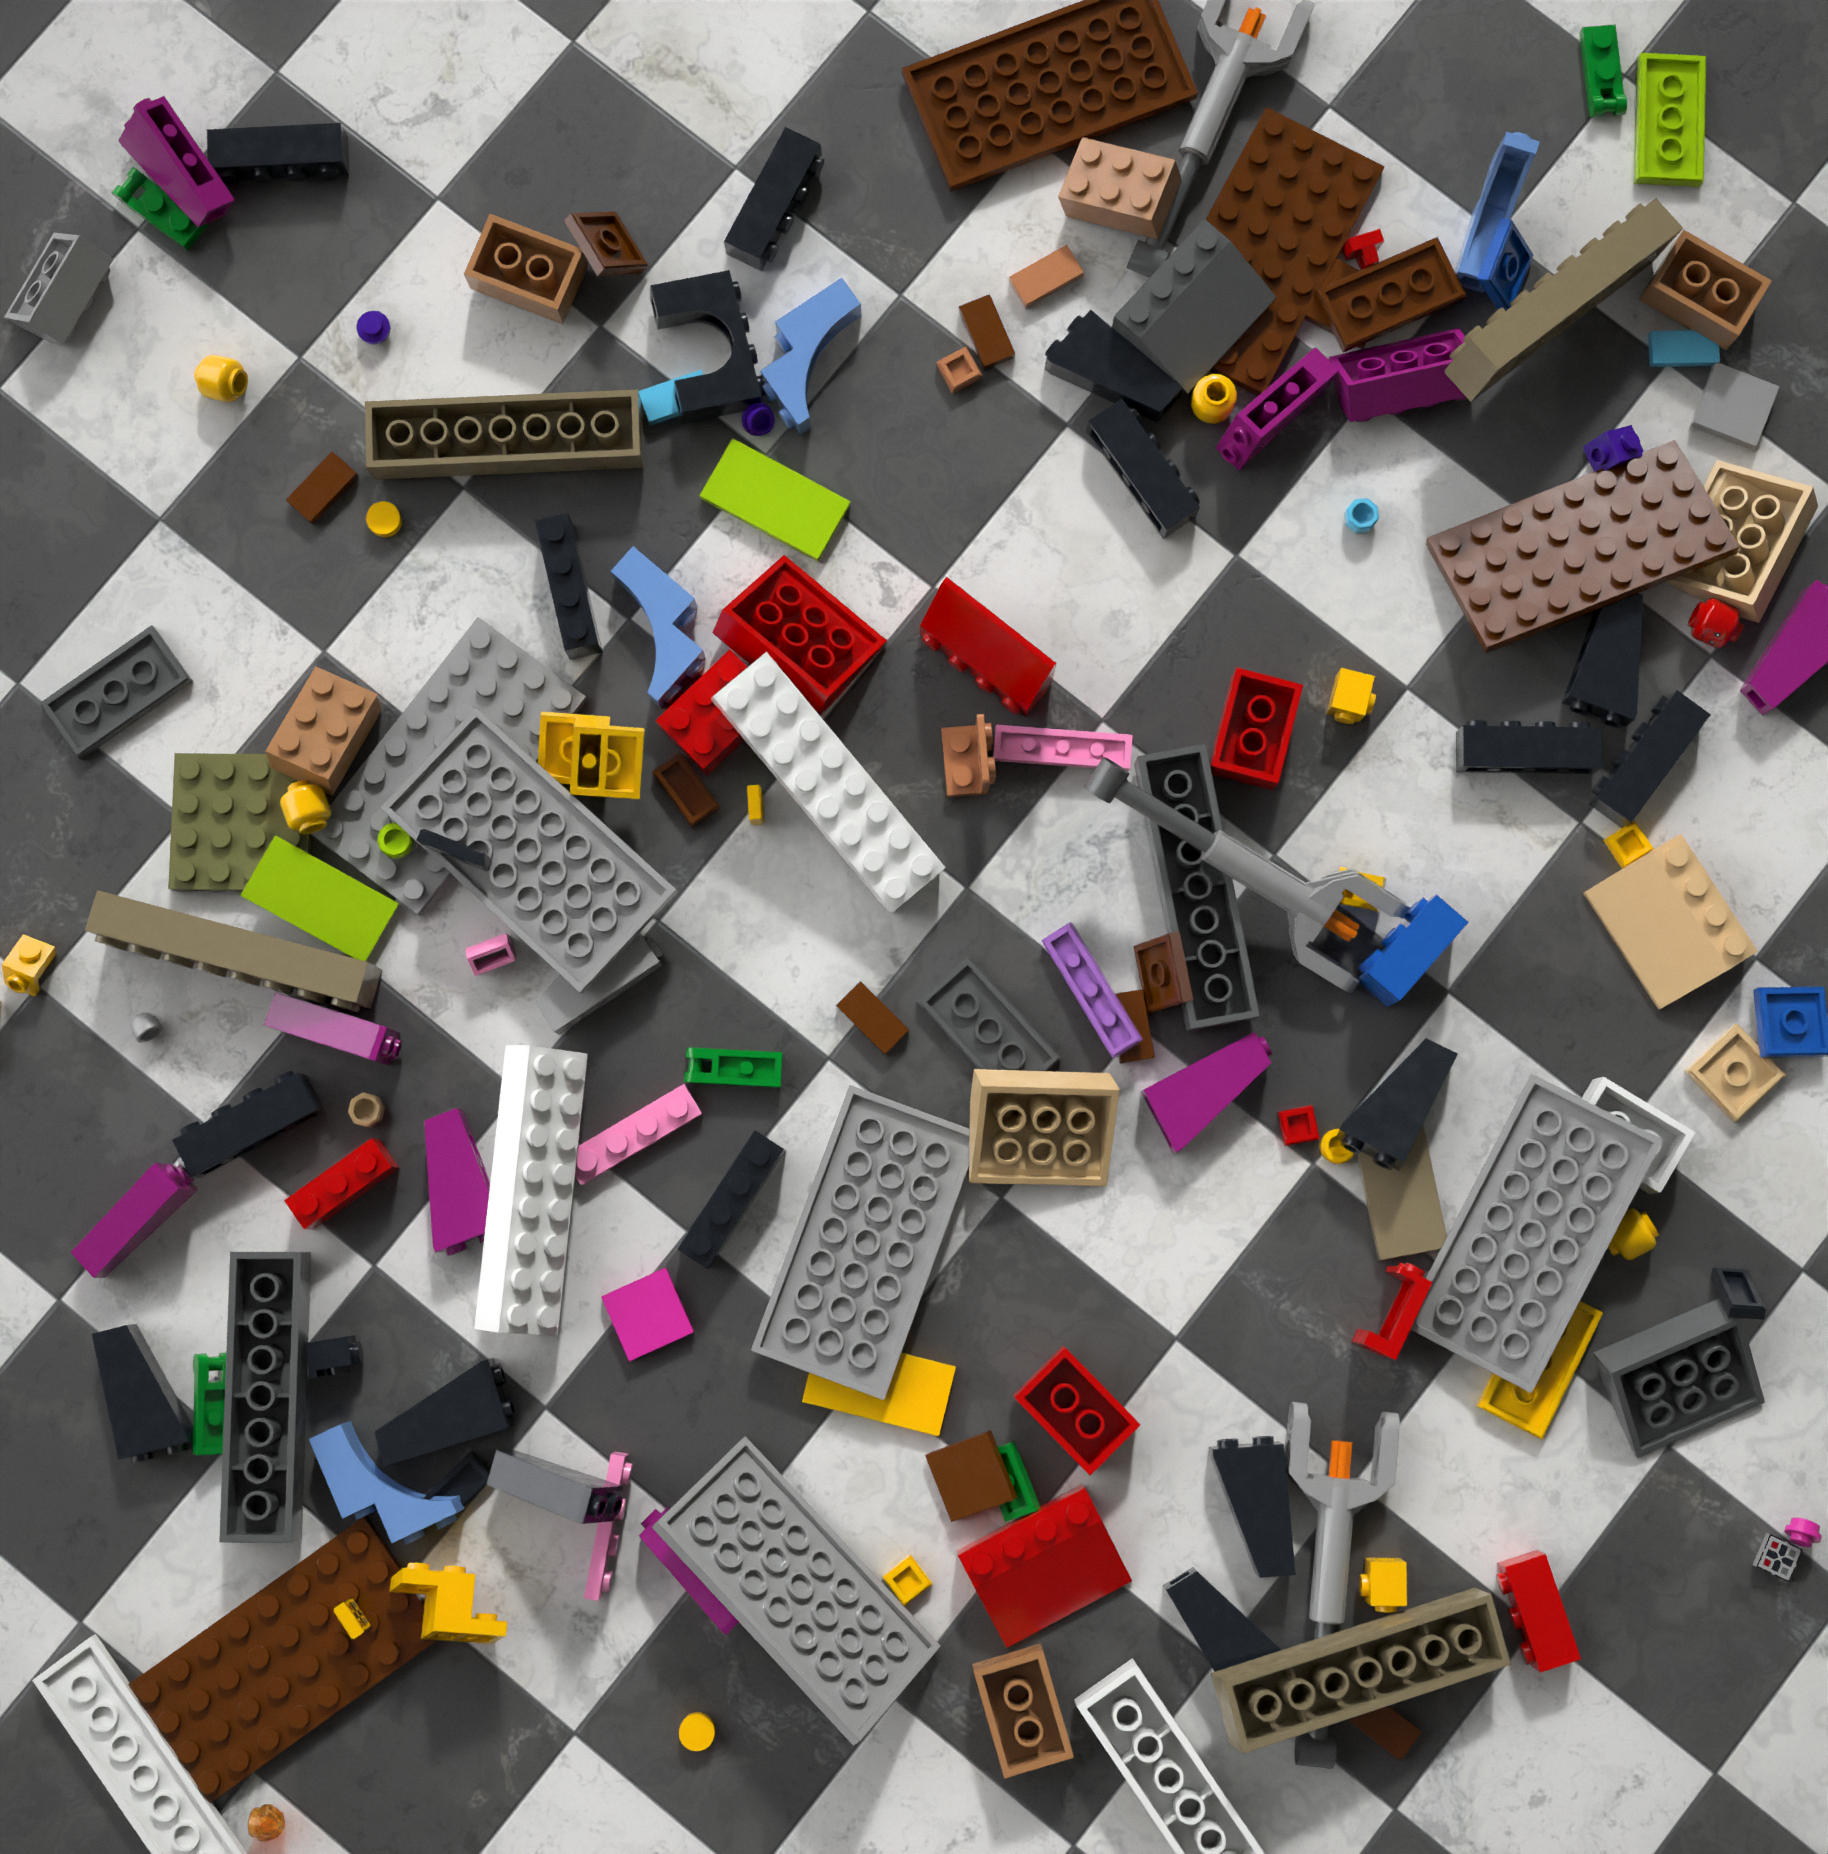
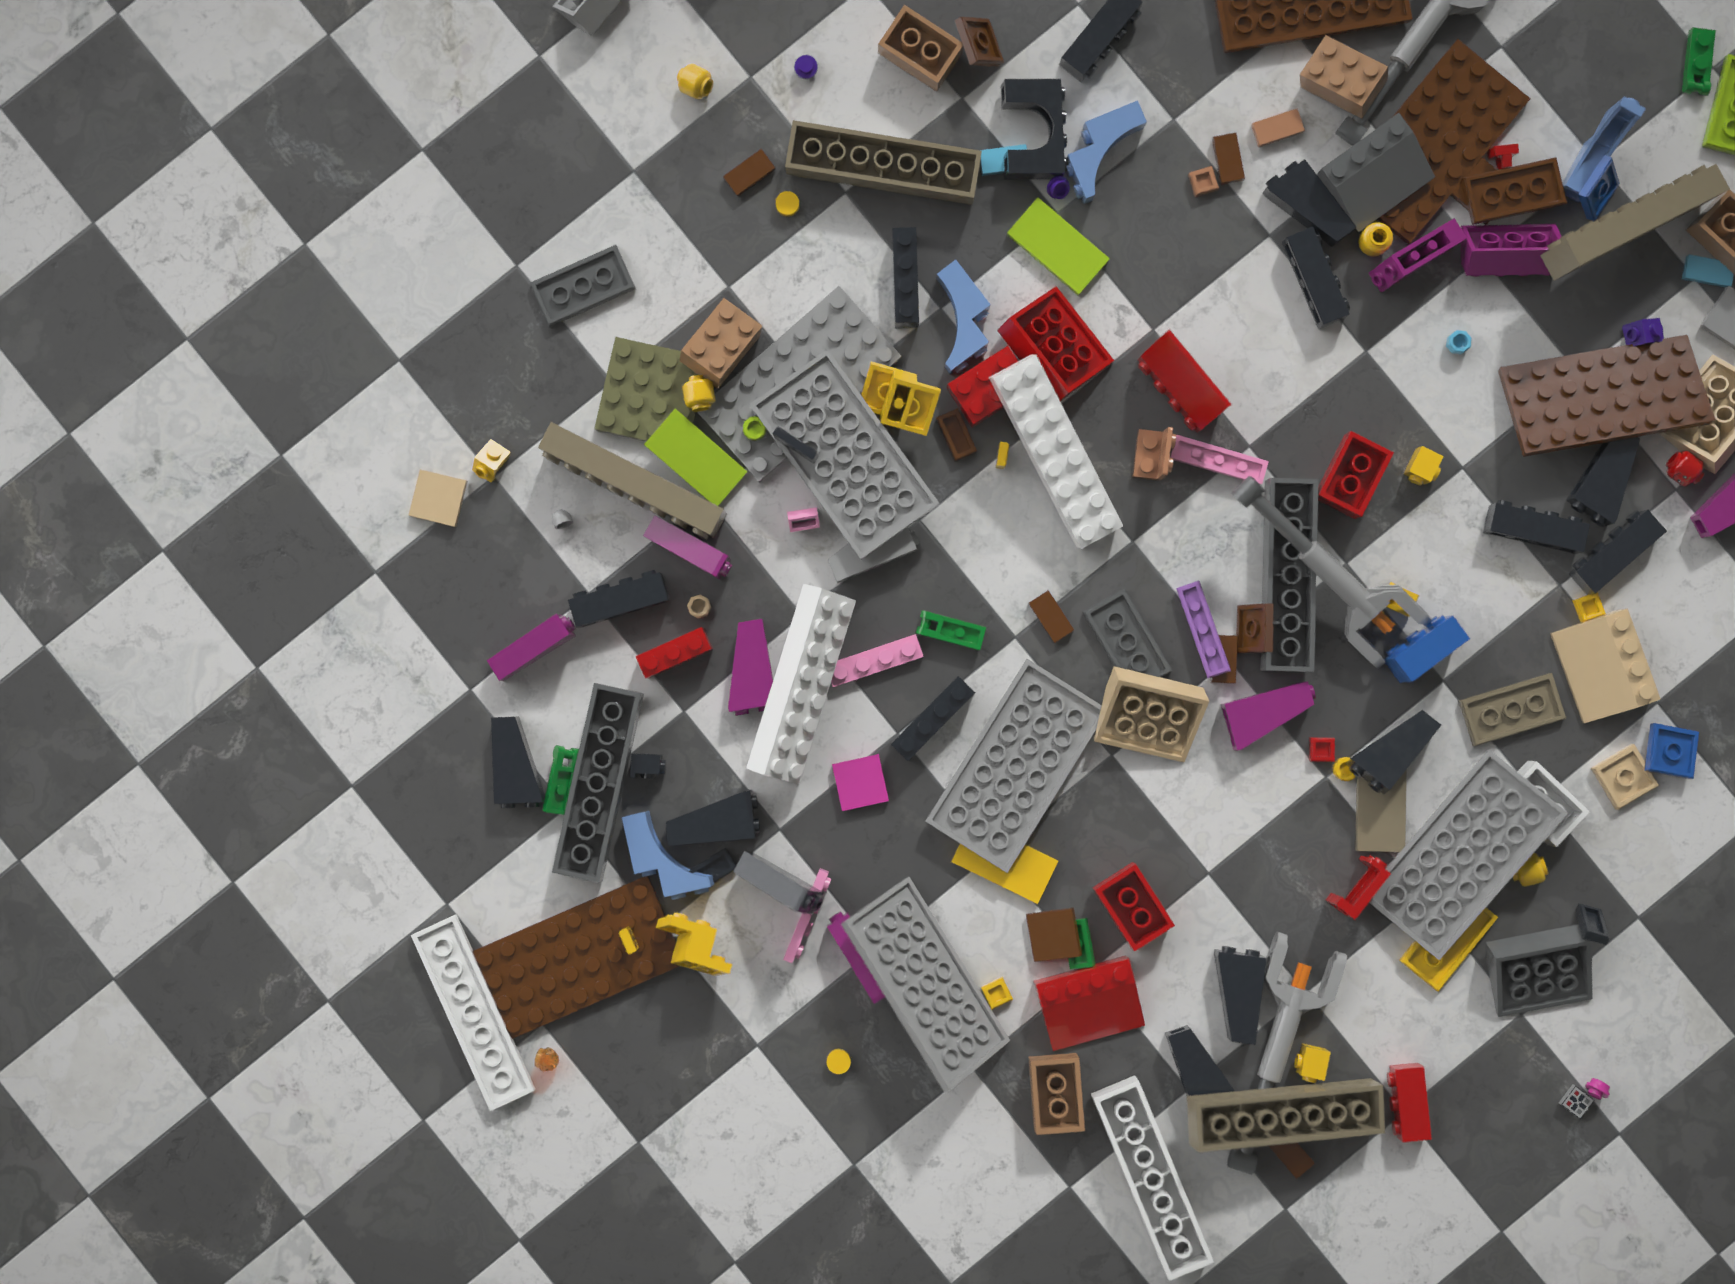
camera: 15 degrees right, 5 degrees up
none -> dark tan tile [1459,673,1566,746]

